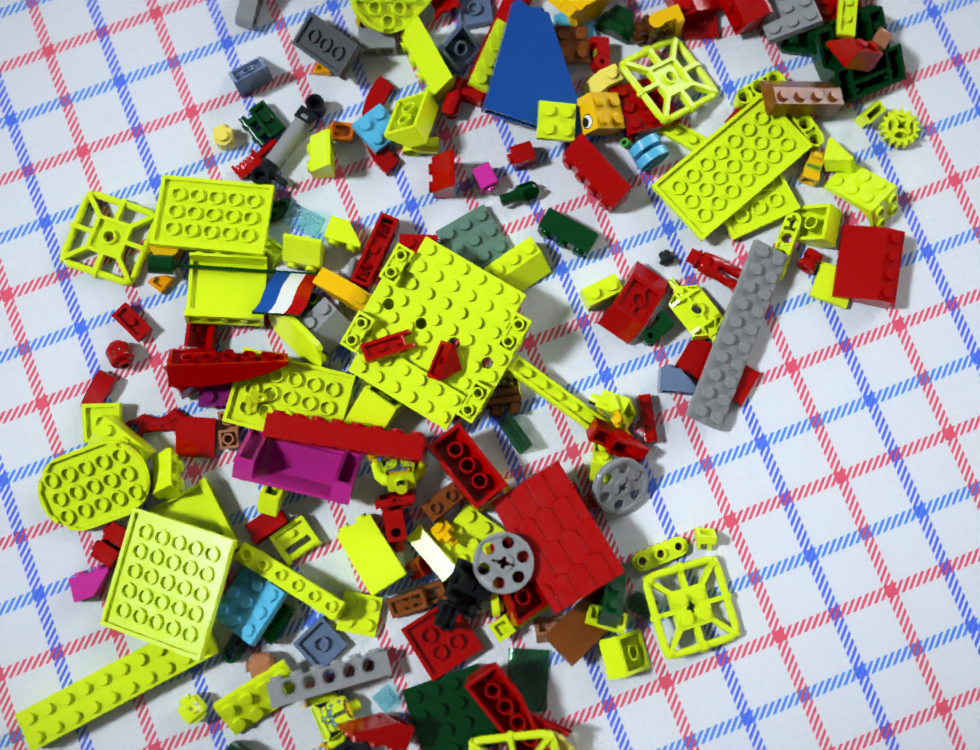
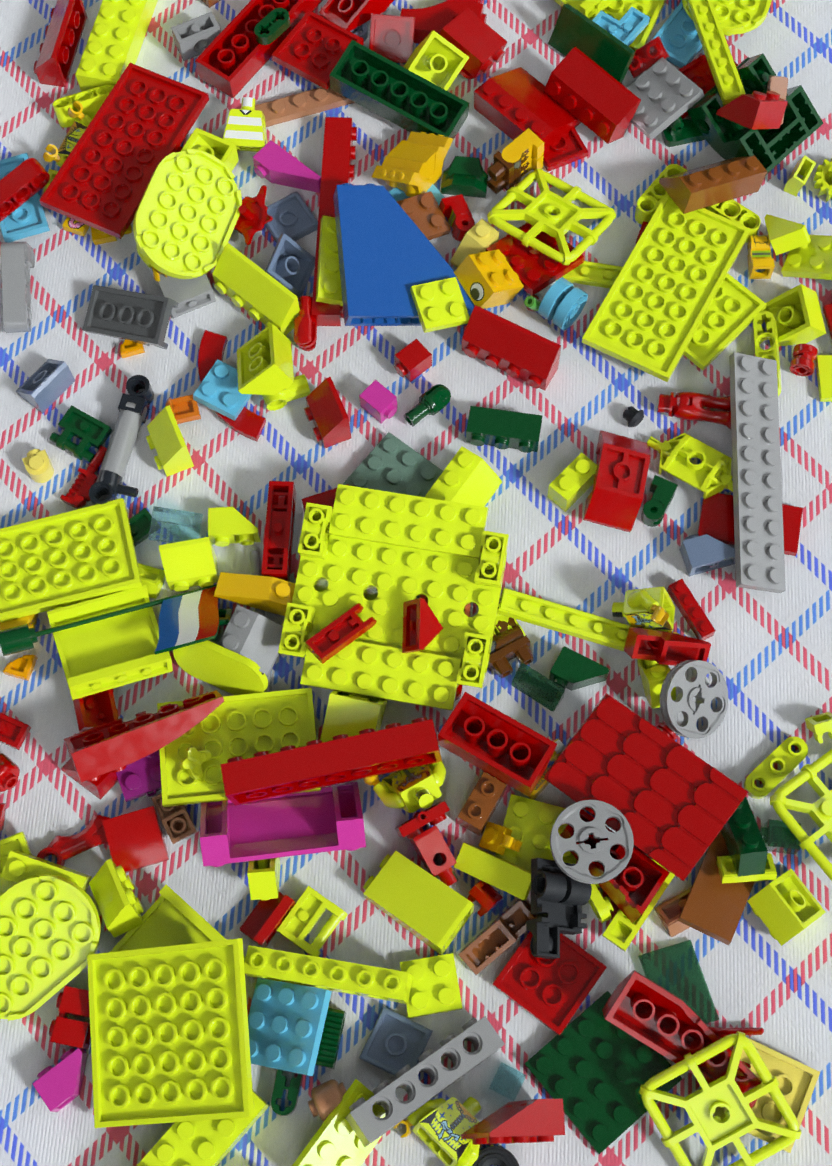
camera: 15 degrees left, 10 degrees down
none -> dark green slope [549,646,610,691]

